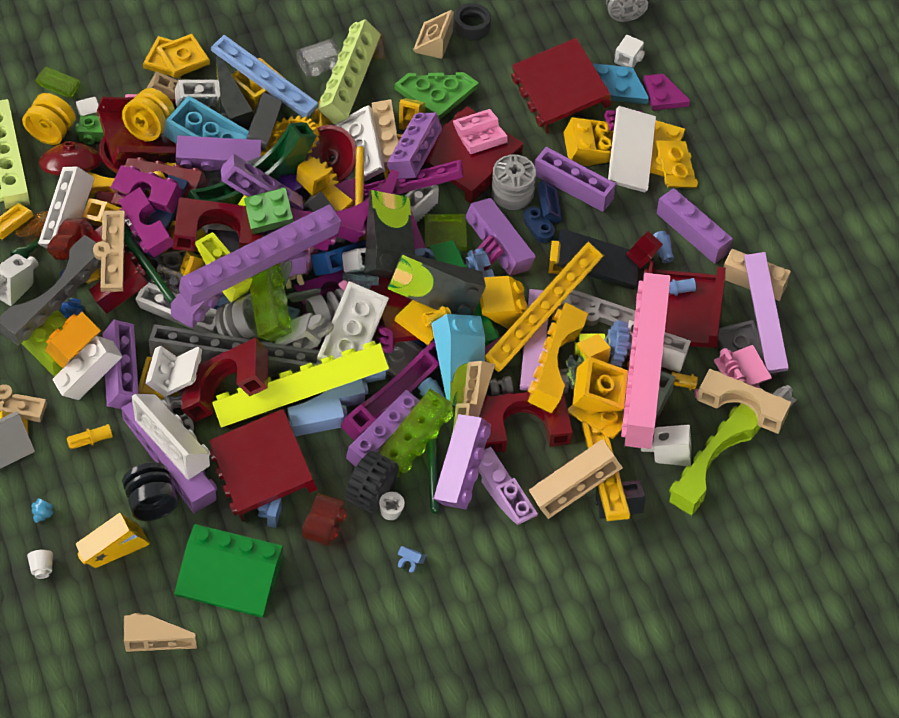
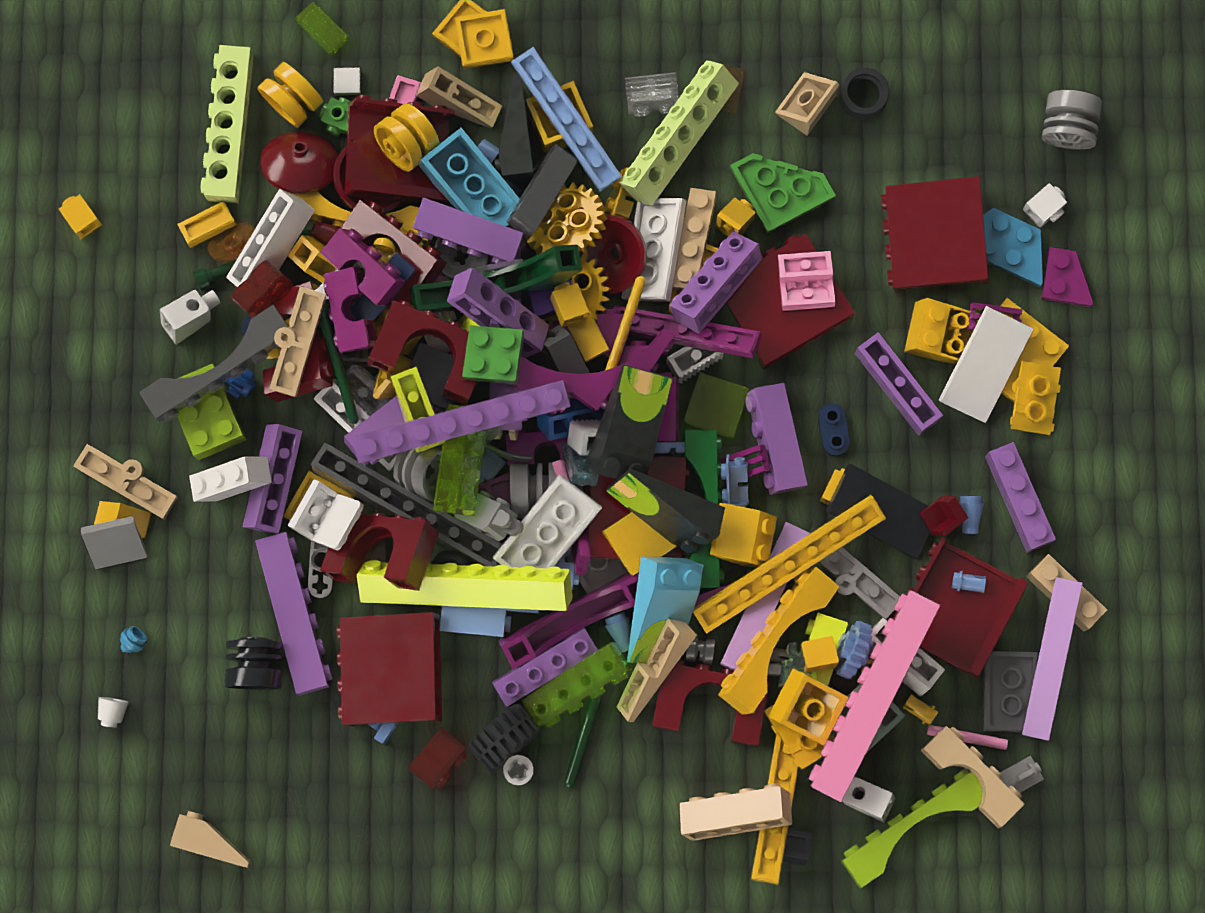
camera: 25 degrees right, 25 degrees up
light orange brick [45,312,101,368] -> none
yellow axle [67,424,113,449] -> none
yellow slope [76,513,150,568] -> none
white slope [131,394,210,480] -> none
green slope [174,524,283,618] -> none
white brick [175,80,220,107] -> none
medium blue tile [398,546,427,573] -> none
yellow pin [422,306,451,326] -> none
brick [433,414,491,510] -> none
lavender slope [478,447,538,525] -> none
light grey wheel [492,155,536,210] -> none
dark blue tile [537,181,562,224] -> none
bright pink hinge [714,345,772,386] -> none

